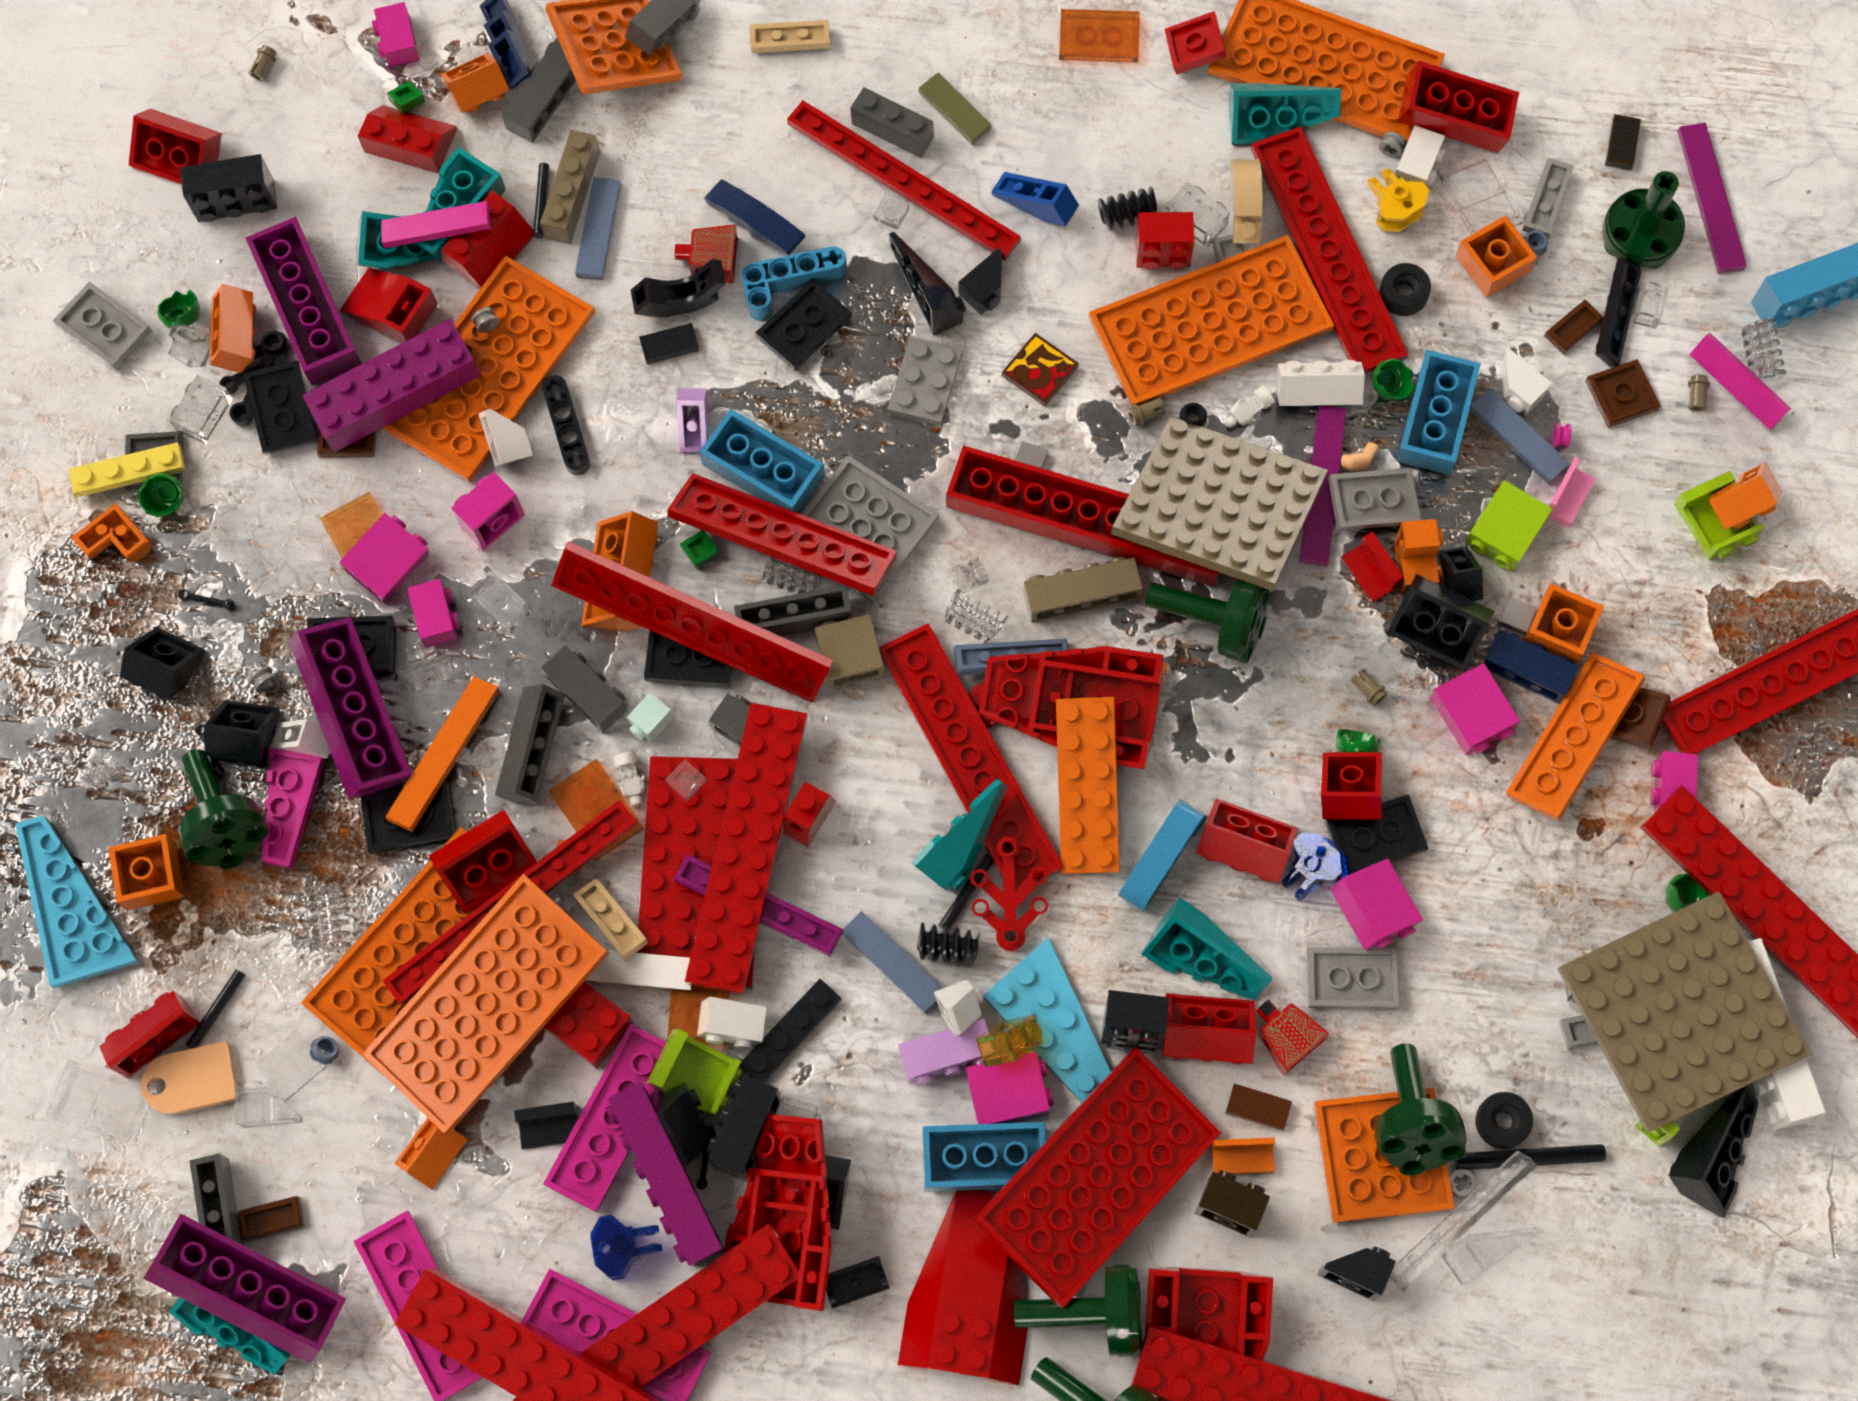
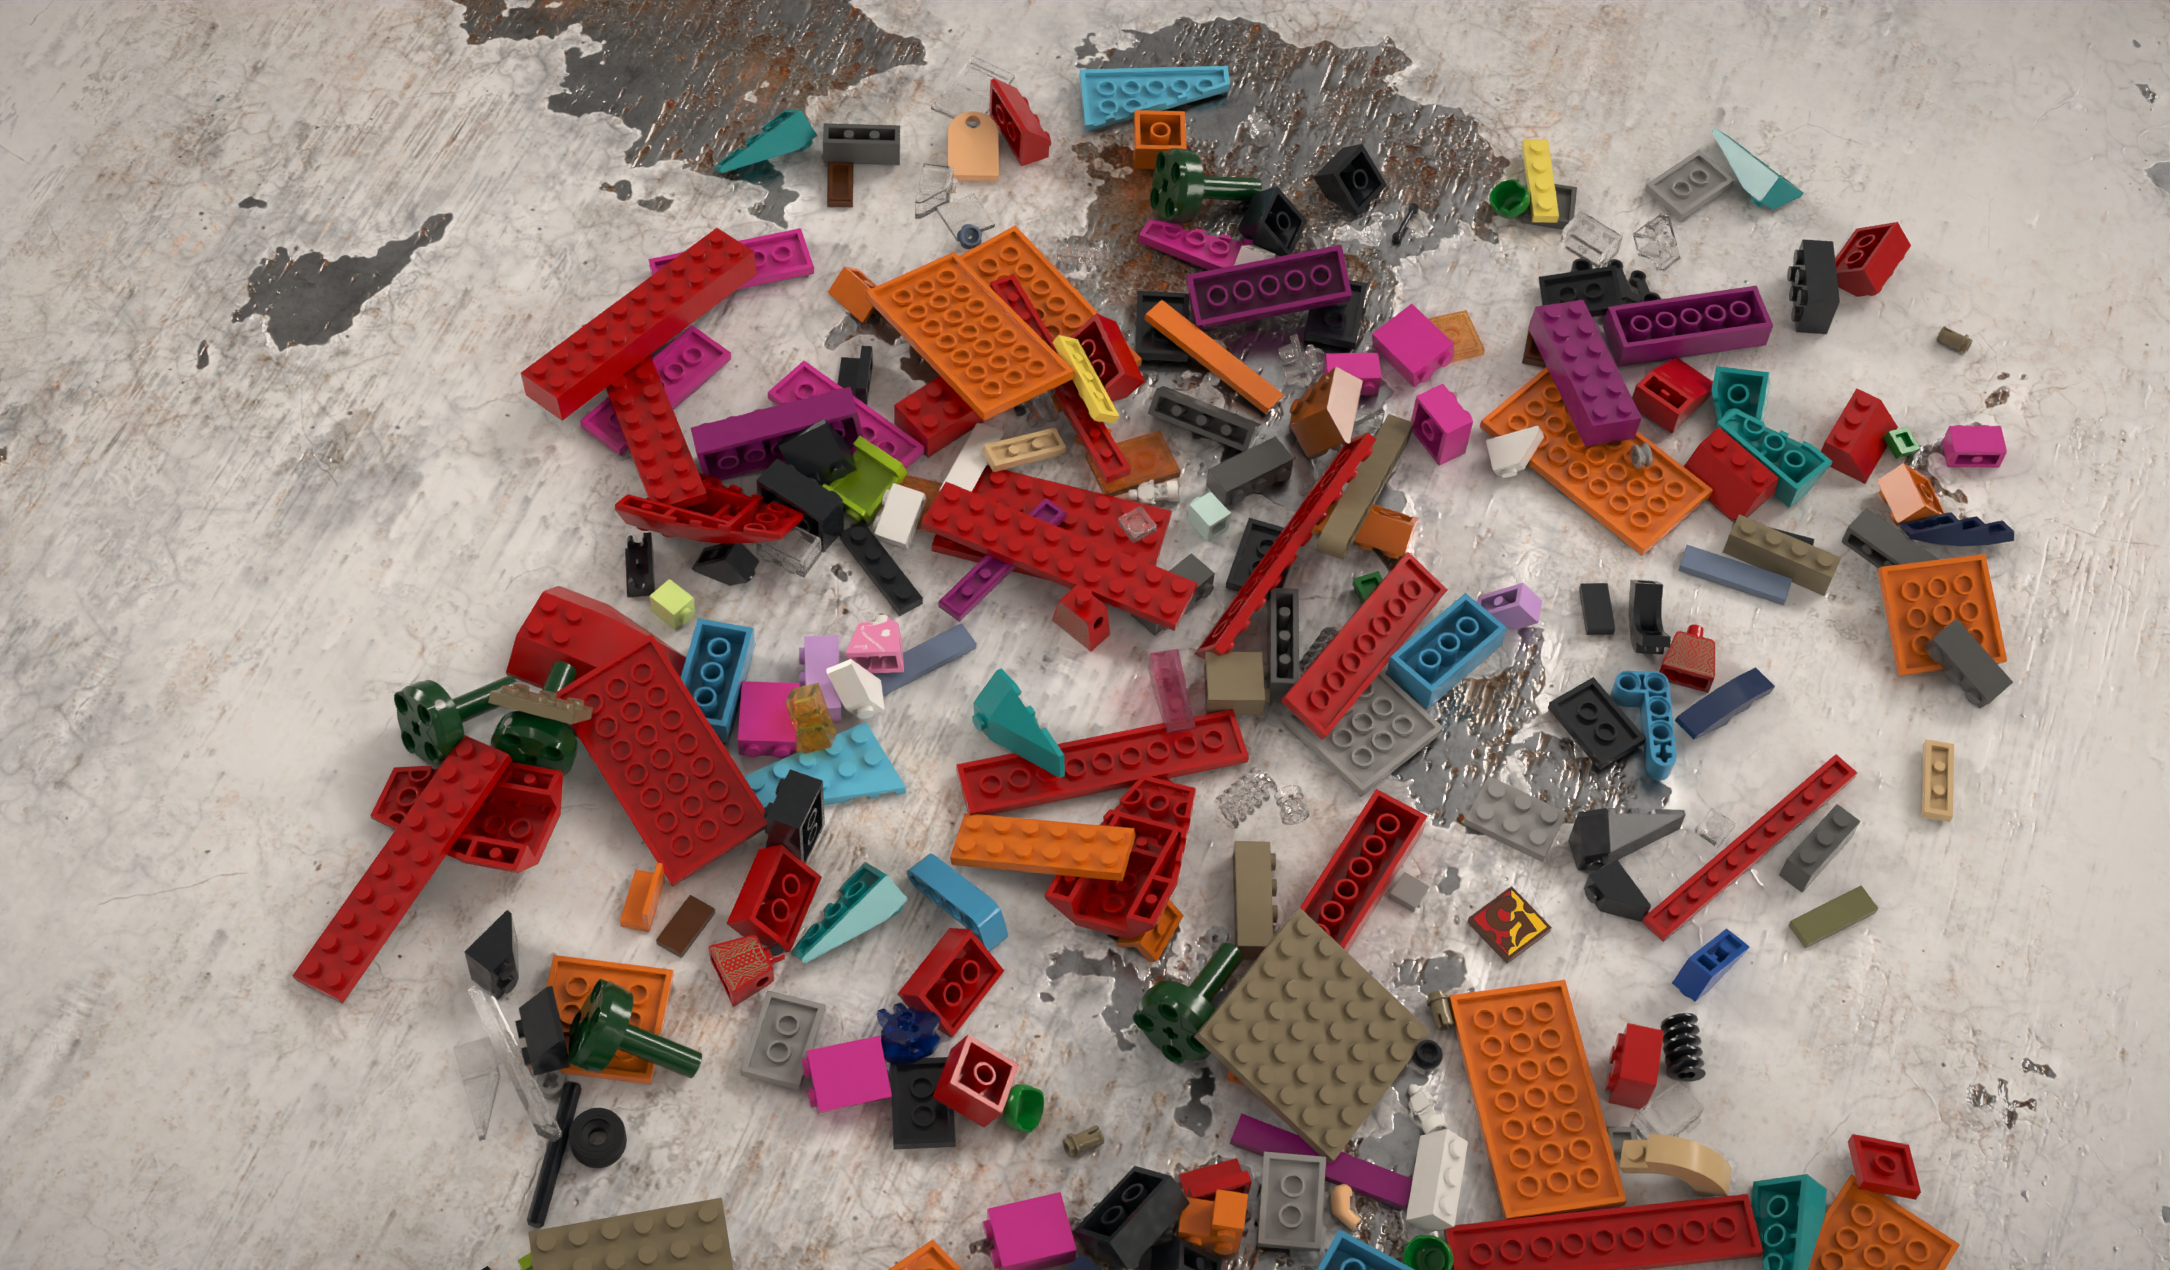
camera: 95 degrees right, 15 degrees down
orange brick [71,503,152,562] -> none
magenta brick [143,1213,346,1363] -> none
green hair [157,290,200,330] -> none
black bar [185,969,246,1048] -> none
orange brick [210,283,256,373] -> none
dark pink tile [381,201,491,248] -> none
black beam [542,375,590,475] -> none
clear blue hinge [590,1214,663,1281] -> none
black piece [917,922,980,968] -> none
black bar [938,853,993,931] -> none
sand blue tile [954,638,1068,675] -> none
red plant [970,836,1048,951] -> none
clear orange tile [1059,9,1140,63] -> none
dark brown brick [1194,1170,1270,1238] -> none
none -> dark tan plate [488,683,593,724]
none -> black slope [515,986,570,1076]
none -> yellowish green brick [650,579,695,630]
none -> bright pink torso [846,615,904,673]
none -> light yellow plate [1052,335,1120,424]
none -> clear pink slope [1148,649,1195,733]
none -> dark orange wedge [1289,366,1363,459]
none -> dark tan beam [1316,414,1414,560]
none -> wedge [1712,128,1804,210]

